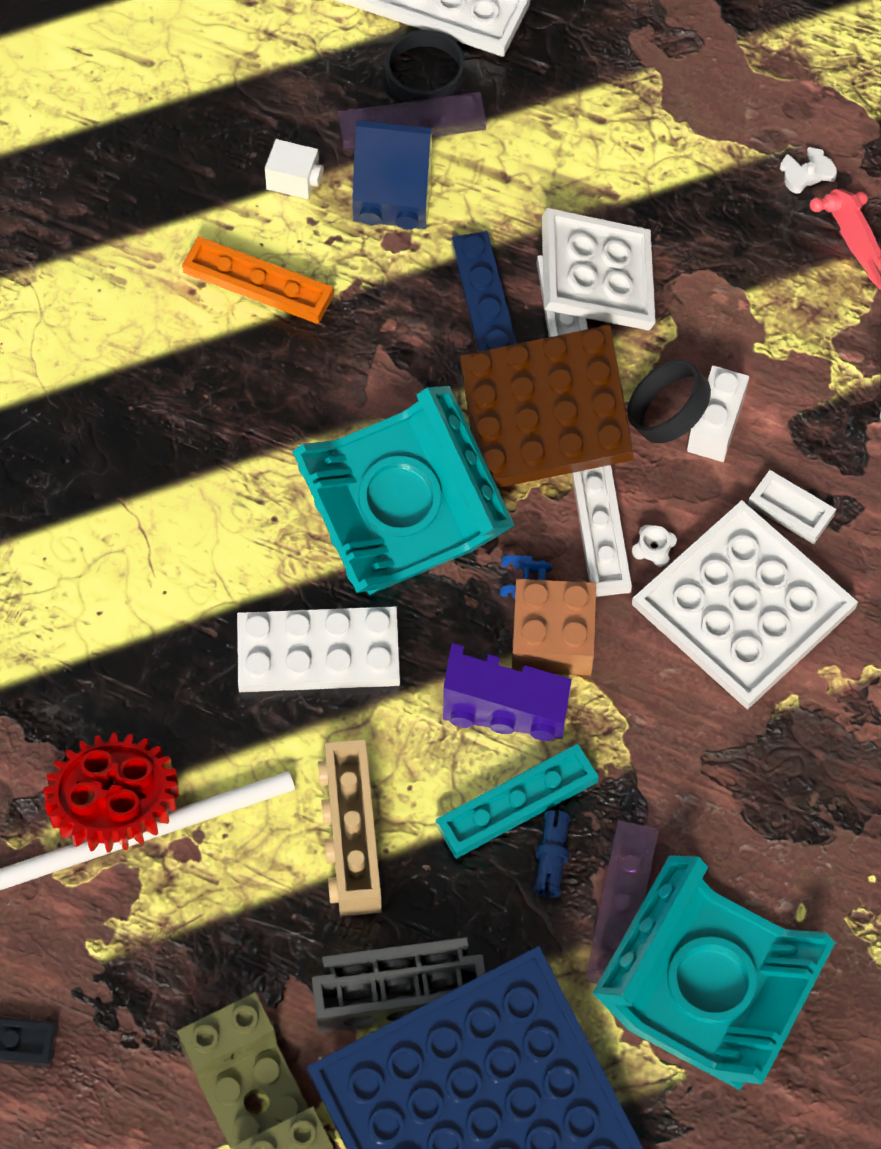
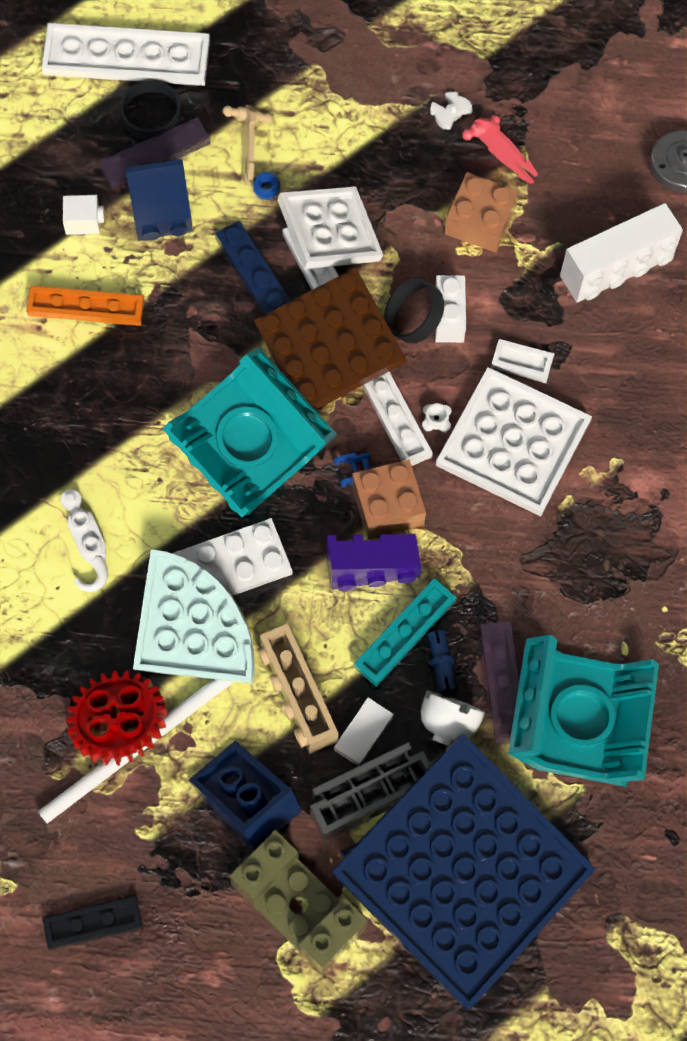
camera: 20 degrees left, 5 degrees up
none -> white piece [60,490,108,592]
none -> light aqua plate [133,549,255,684]
none -> dark blue slope [189,740,302,851]
none -> tan piece [223,105,272,186]
none -> blue plate [253,172,281,200]
none -> white tile [334,698,394,766]
none -> white cylinder [421,691,485,746]
none -> nougat brick [445,172,519,253]

